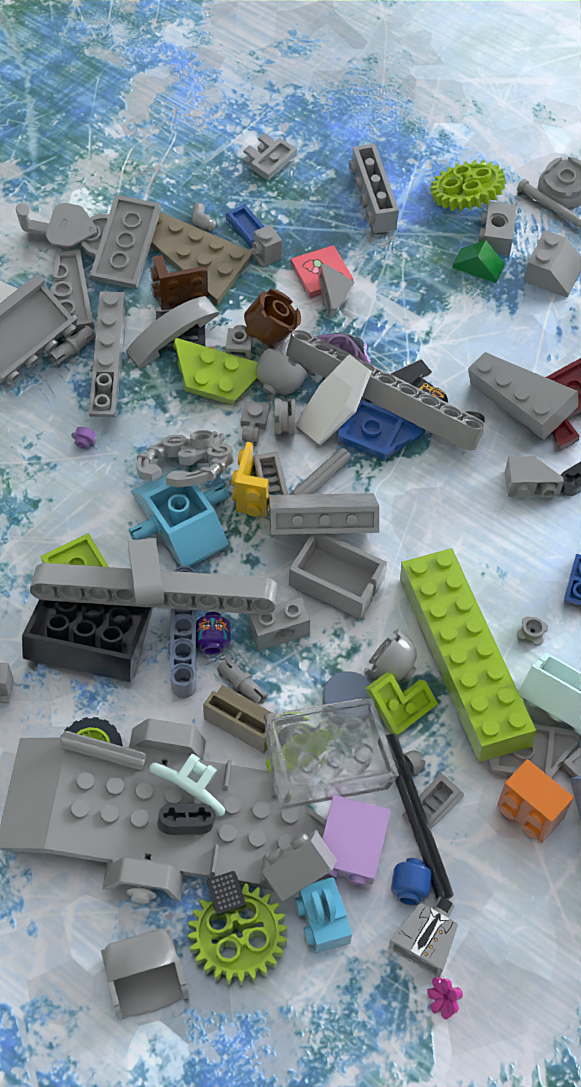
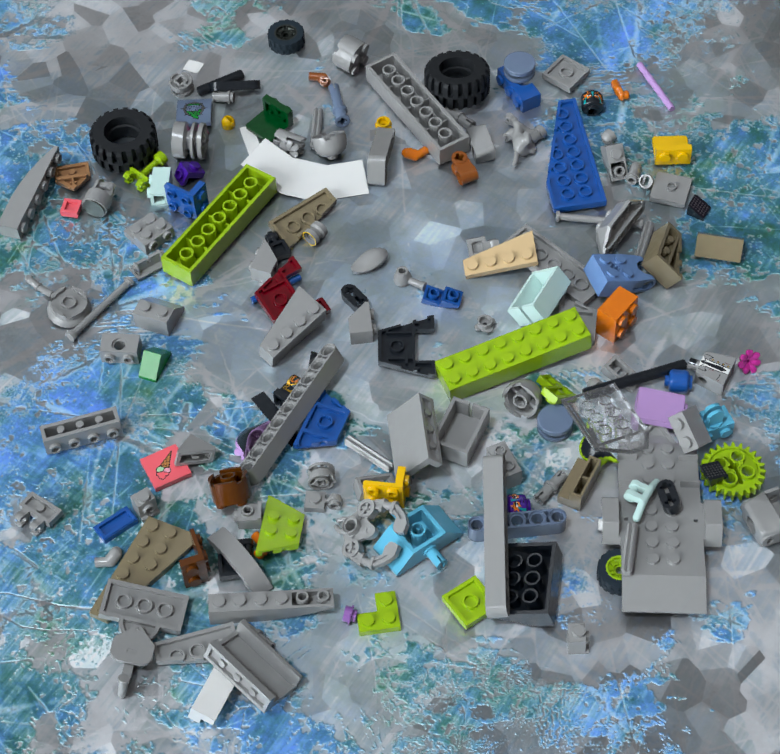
camera: 90 degrees left, 5 degrees down
light grey beam [128,538,165,607] -> none
light grey cylinder [256,349,308,396] -> none
white piece [295,354,372,445] -> none
lime gear [430,160,506,211] -> none
none -> lime plate [357,591,401,636]
none -> black wing [378,315,436,379]

